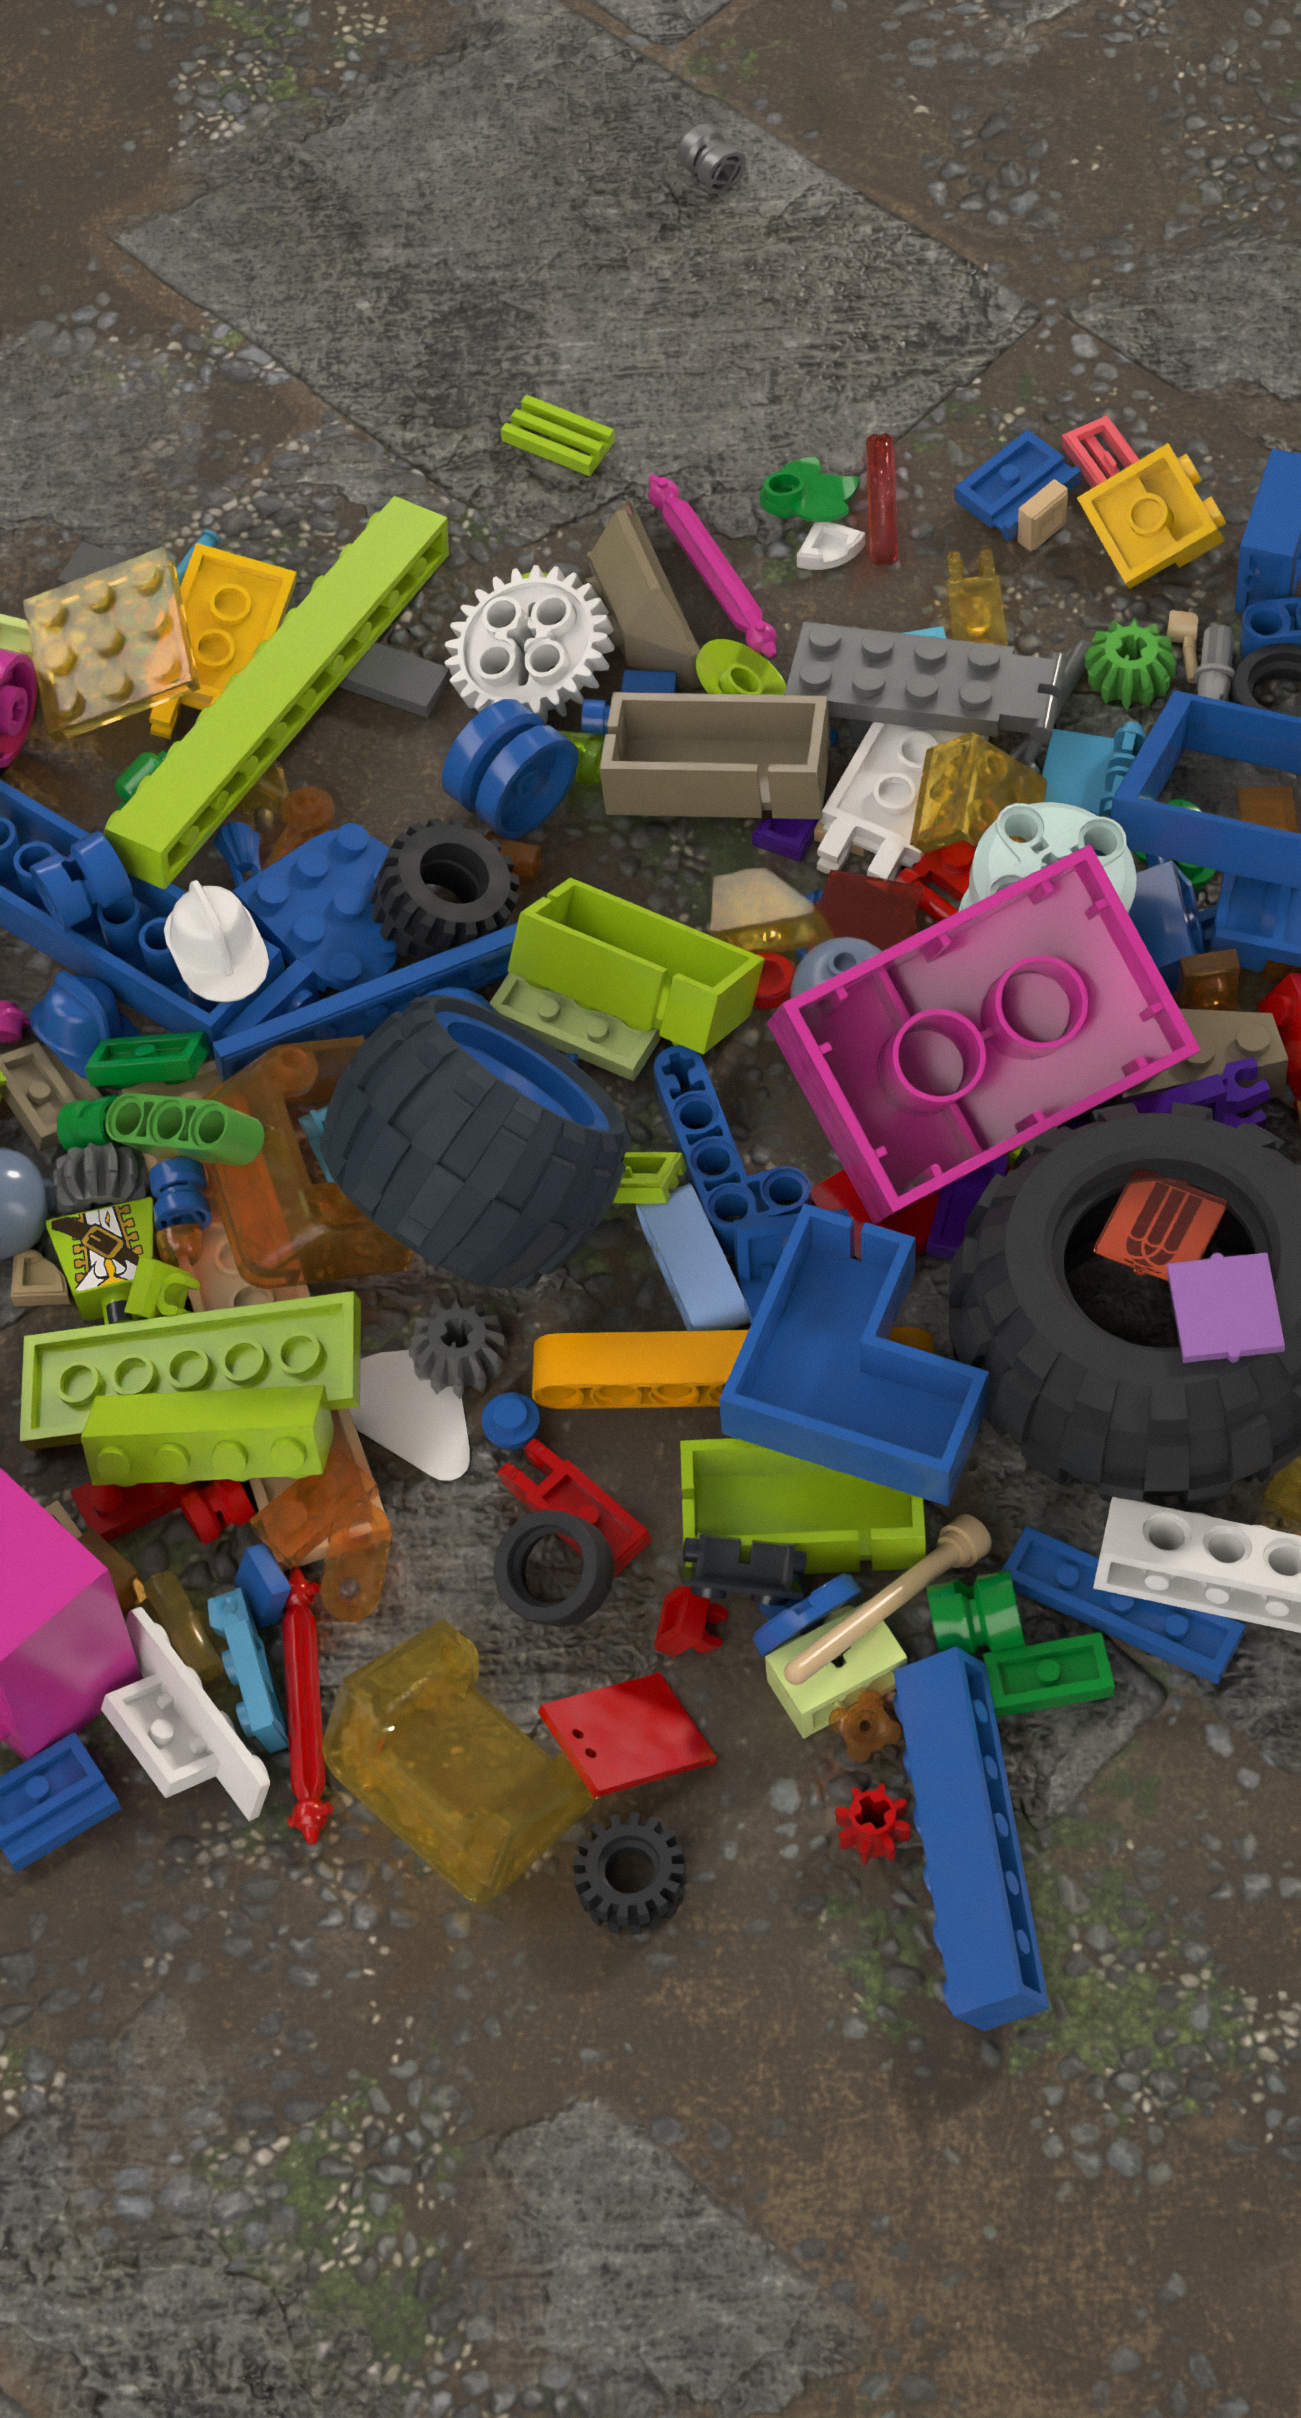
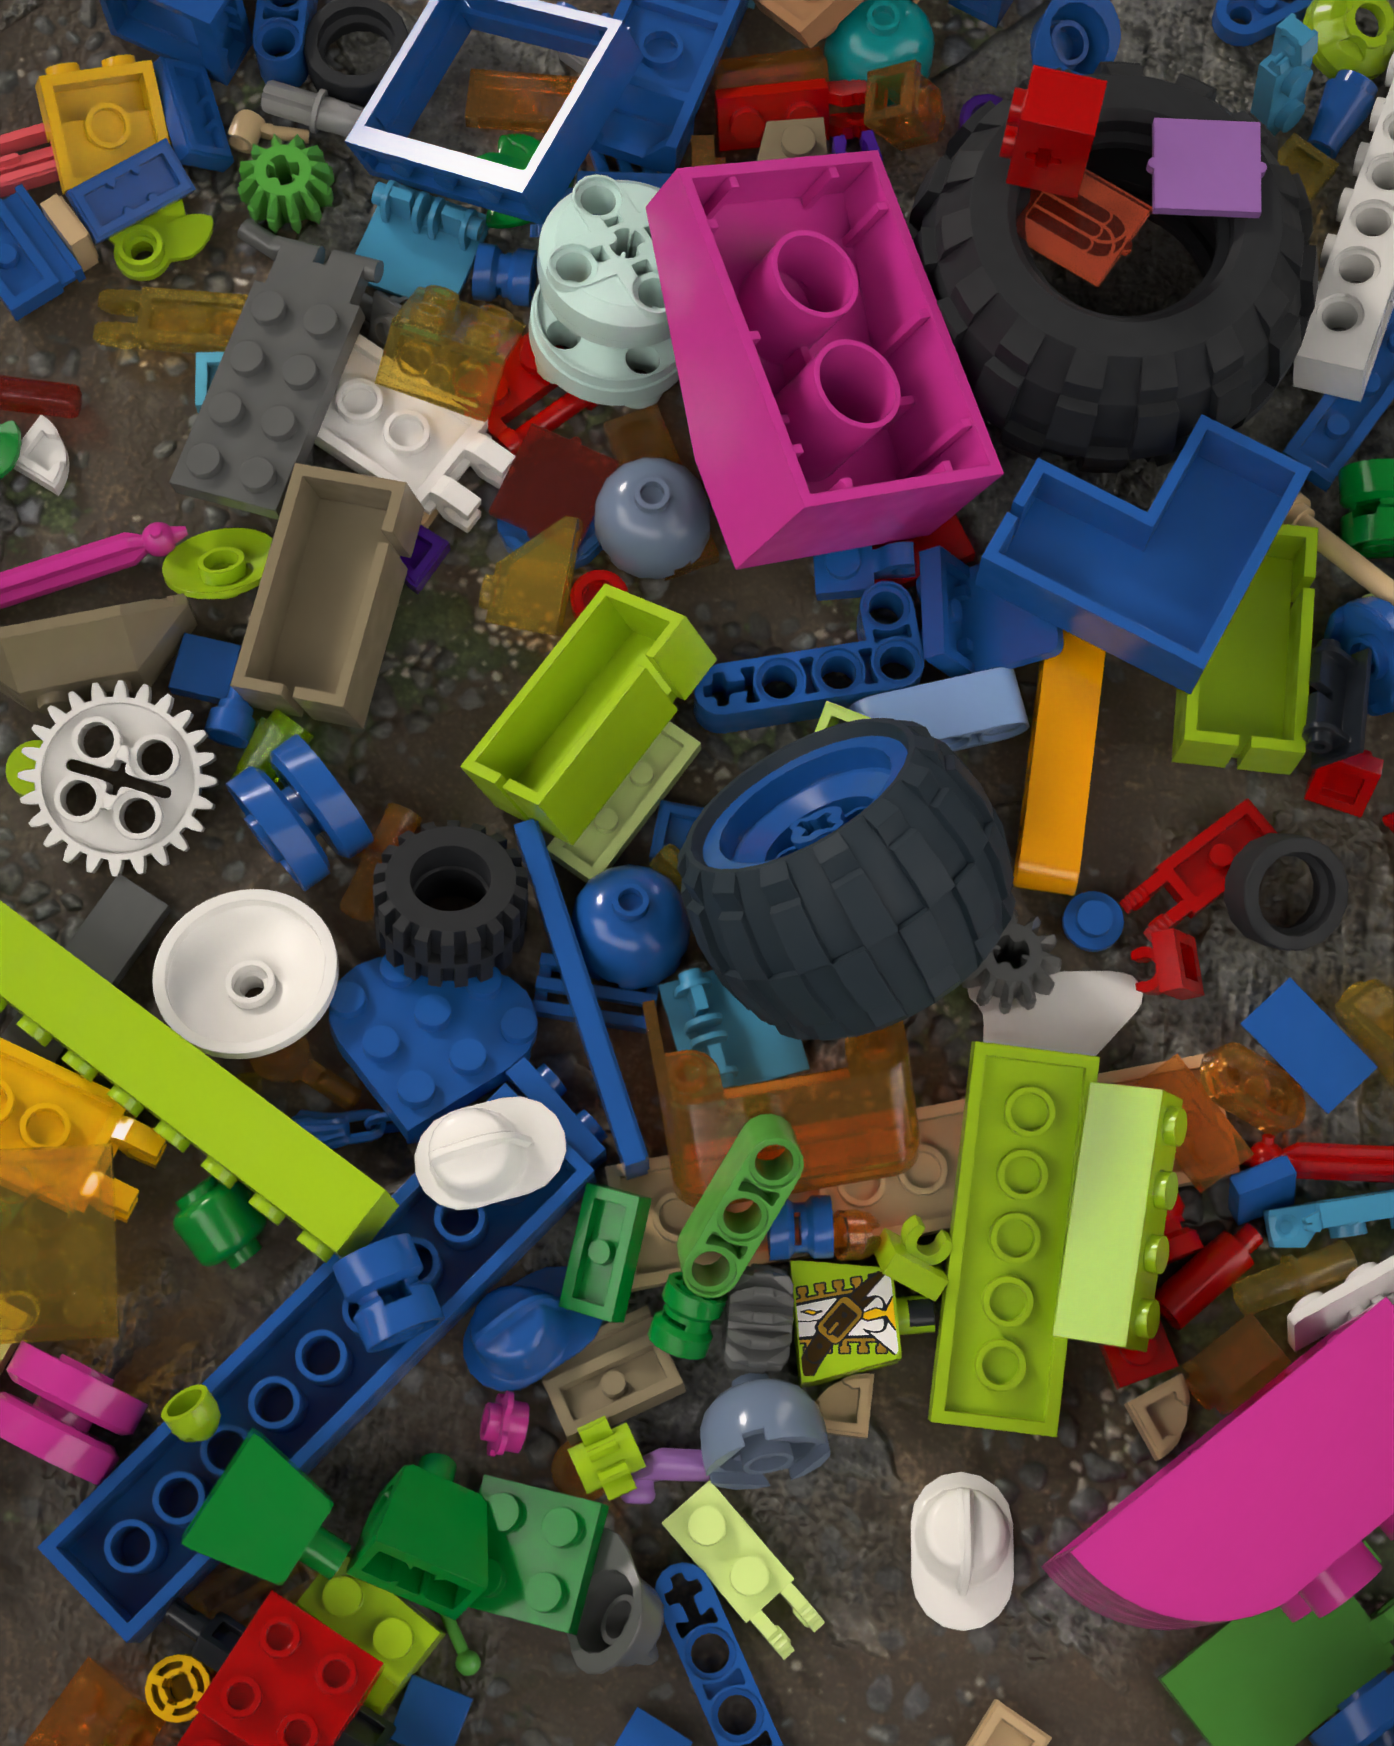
camera: 90 degrees left, 15 degrees up
none -> blue plate [65,138,196,246]
none -> lime plate [108,199,214,281]
none -> white dish [152,889,339,1059]
none -> blue plate [153,56,234,172]
none -> blue plate [813,542,916,601]
none -> red brick [999,65,1107,199]
none -> red tile [1130,928,1205,1001]
none -> red cylinder [1154,1223,1264,1331]
none -> blue hinge [1240,977,1378,1114]

